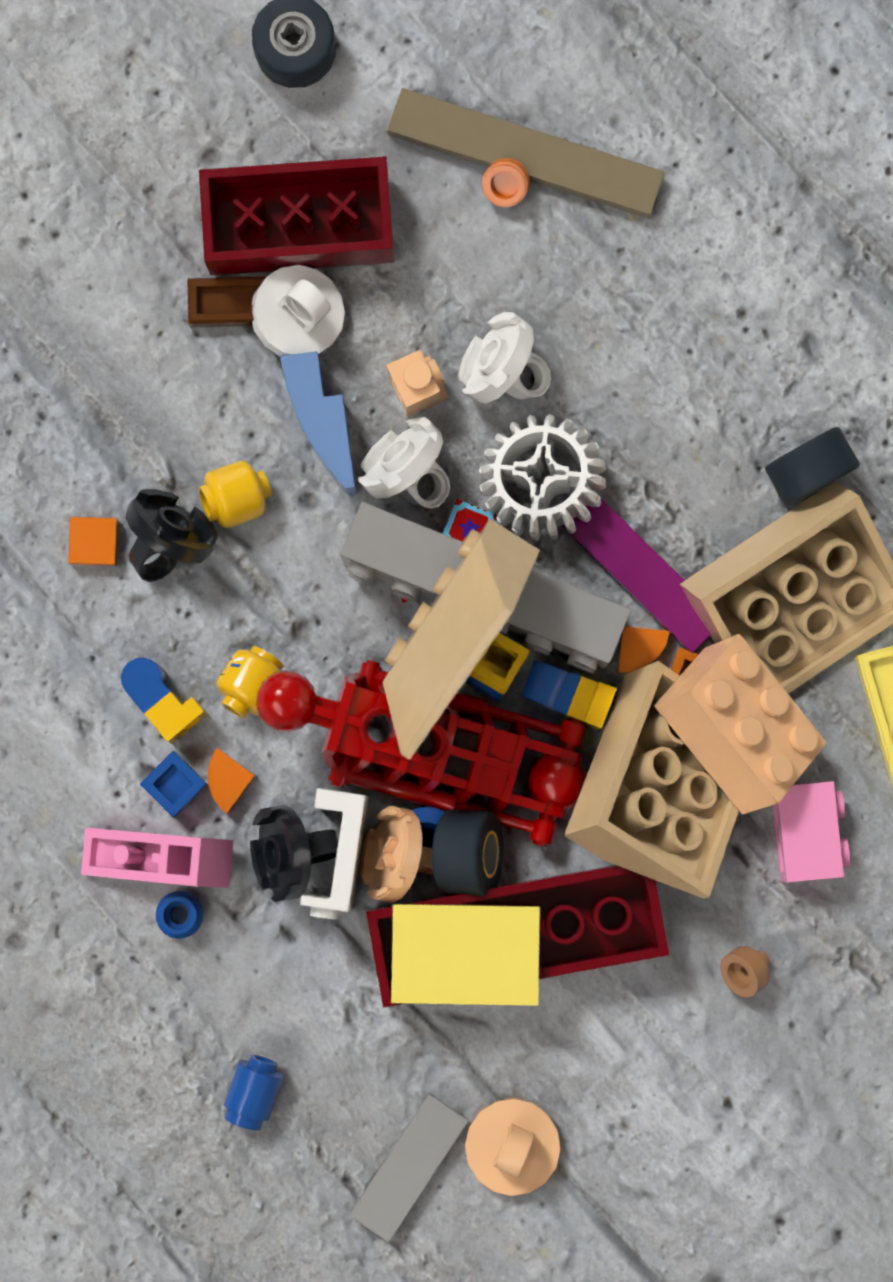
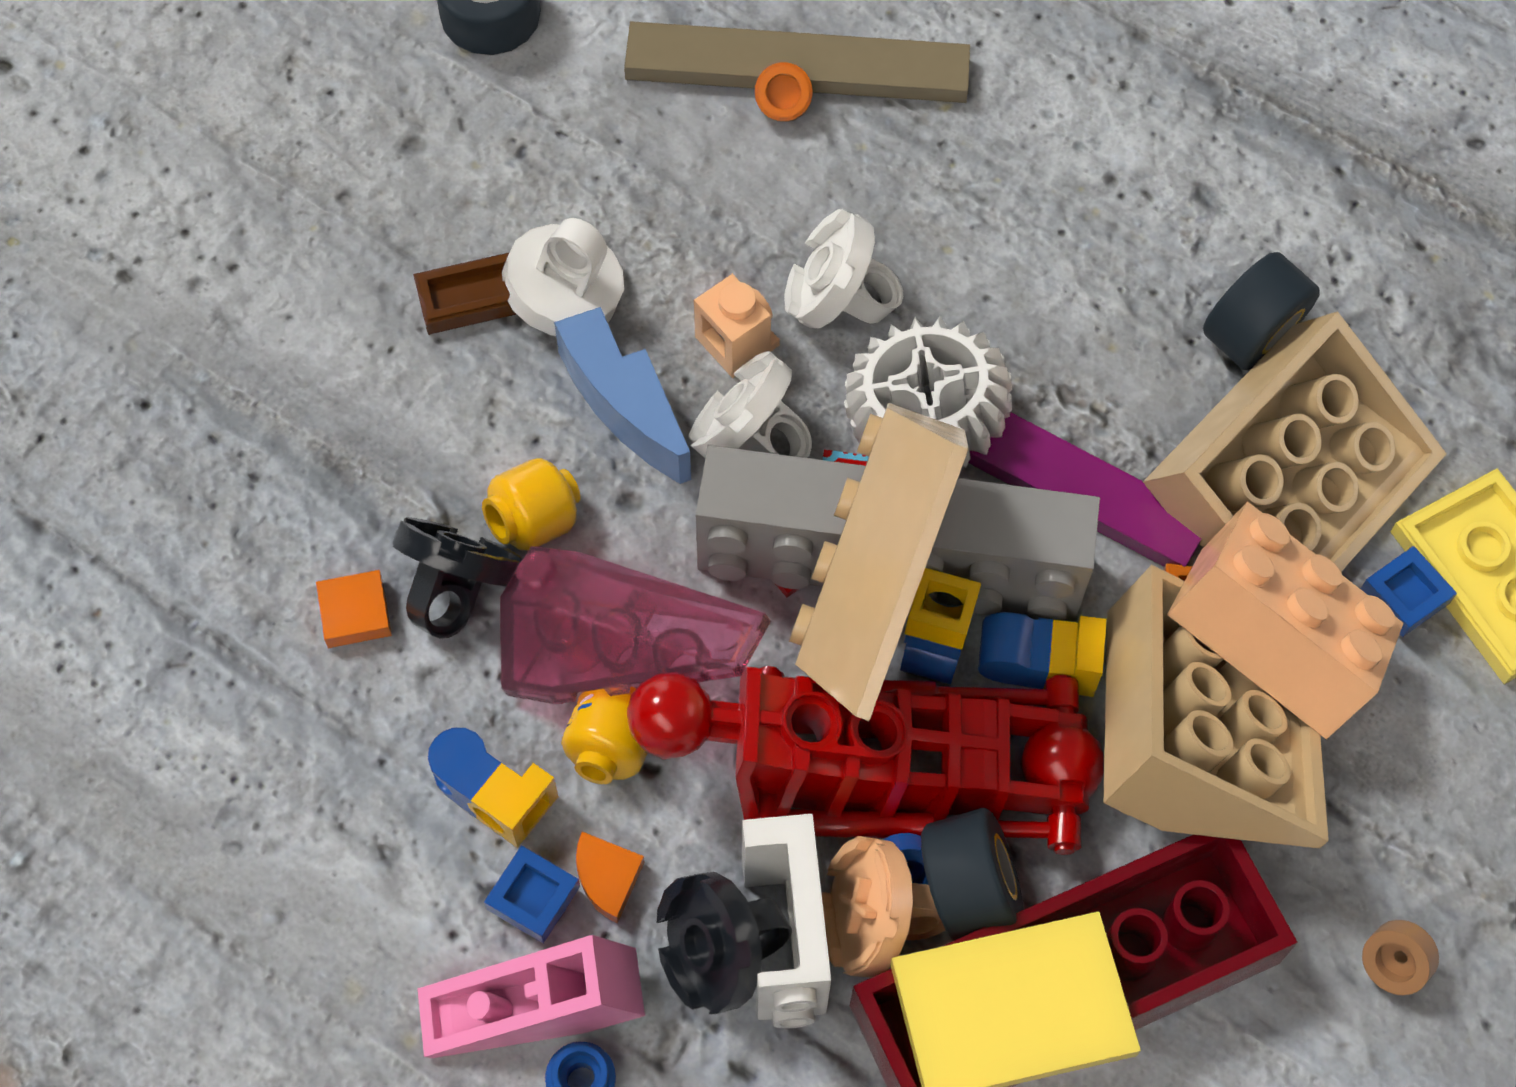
camera: 20 degrees left, 20 degrees down
dark red brick [199,156,395,276] -> none
orange tile [617,626,670,674] -> none
bright pink brick [772,781,850,882] -> none
none -> clear pink wedge [500,546,771,705]
none -> blue plate [1360,546,1457,637]

